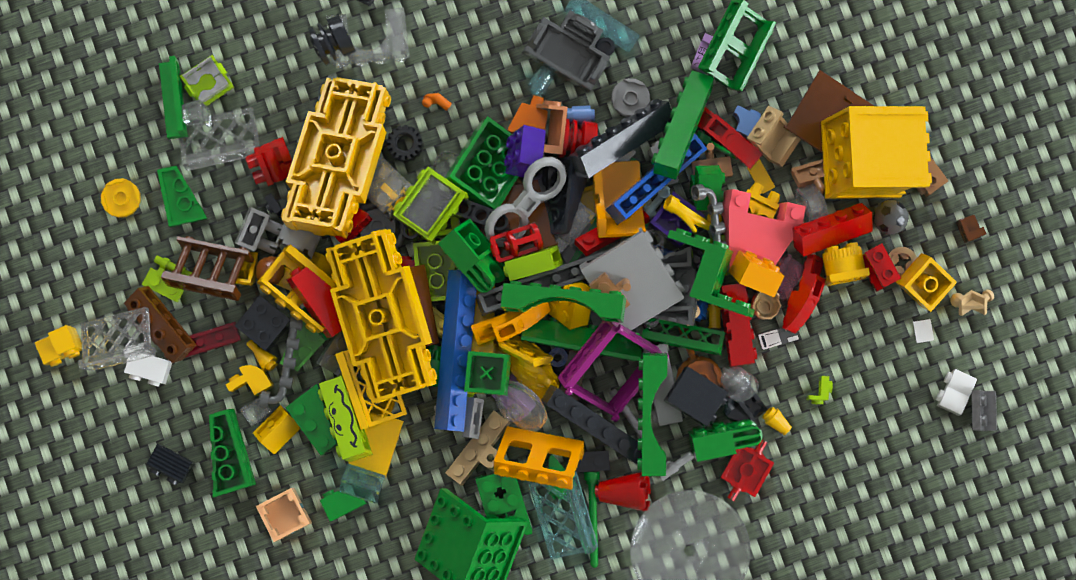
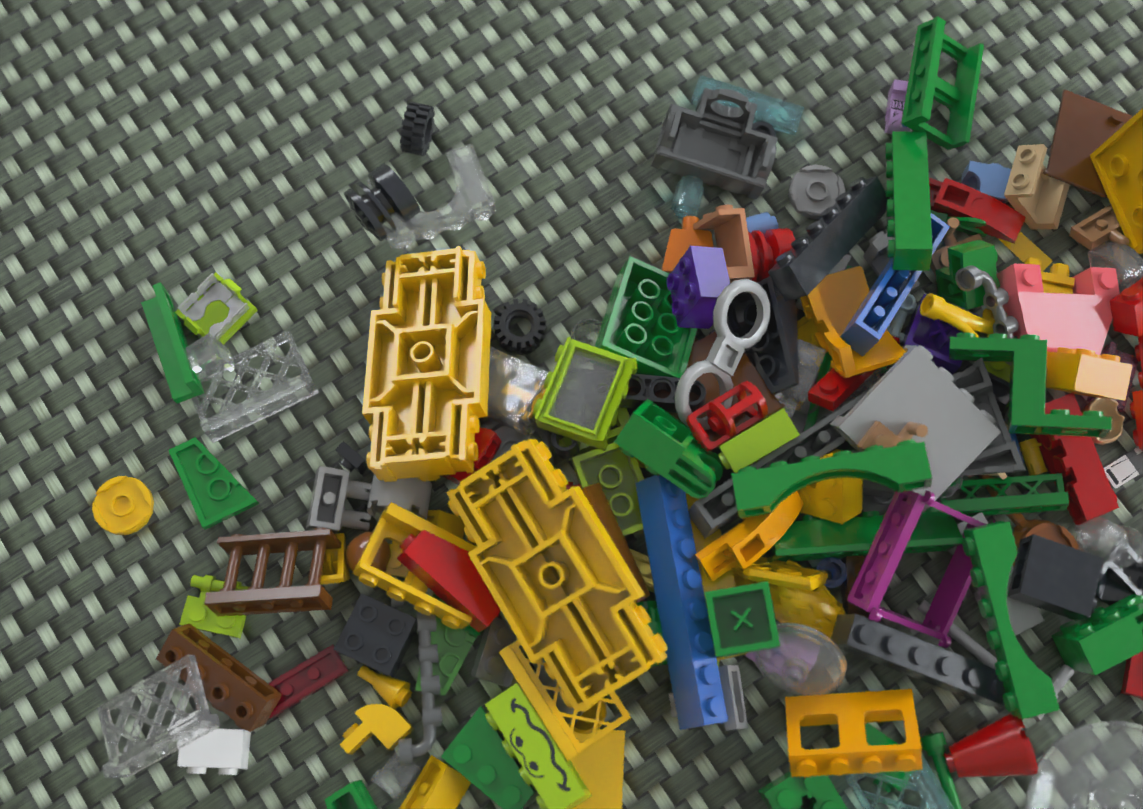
camera: 15 degrees left, 10 degrees down
yellow brick [35,325,84,367] -> none
red hips [245,137,293,186] -> none
orange arm [422,93,452,111] -> none
tan plate [446,411,511,486] -> none
black plate [569,450,610,473] -> none

